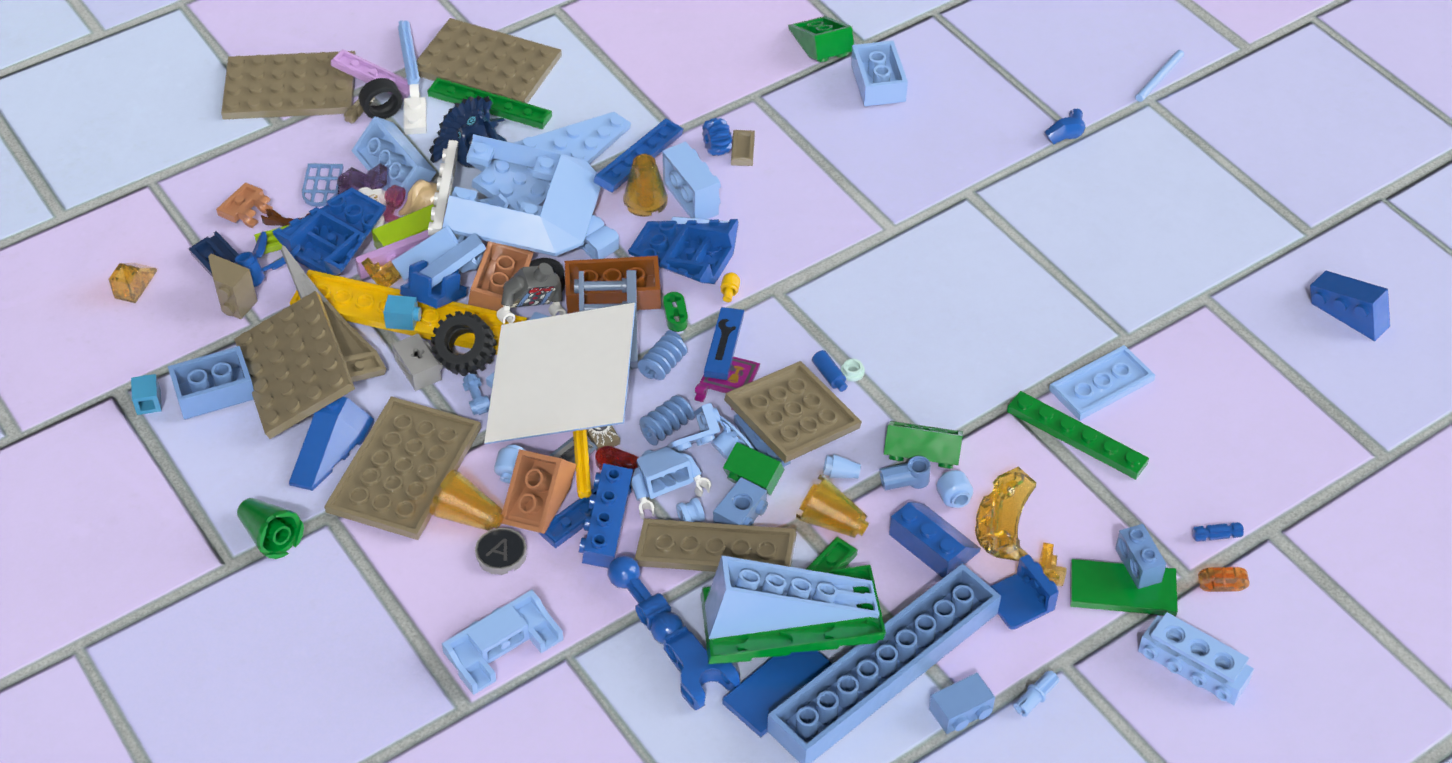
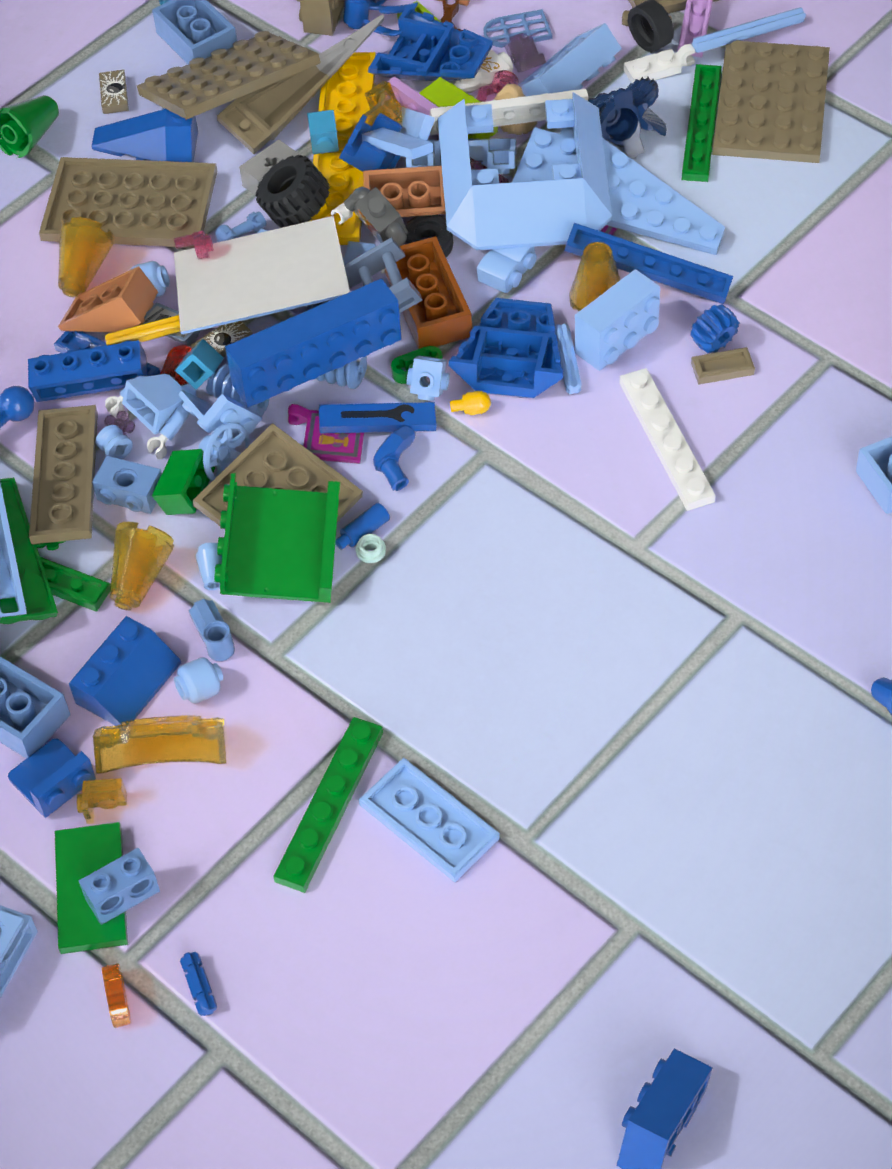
camera: 80 degrees right, 5 degrees up
black tile [475,528,527,575] -> none
slope [884,421,963,469] -> none
none -> tile [99,70,129,114]
none -> clear purple plant [104,411,135,437]
none -> clear pink plate [174,230,214,260]
none -> dark azure brick [175,339,224,390]
none -> green panel [214,473,340,603]
none -> blue brick [225,278,402,408]
none -> clear yellow bracket [361,92,402,126]
none -> blue arm [373,426,416,491]
none -> light blue brick [407,356,450,401]
none -> white plate [619,368,715,511]

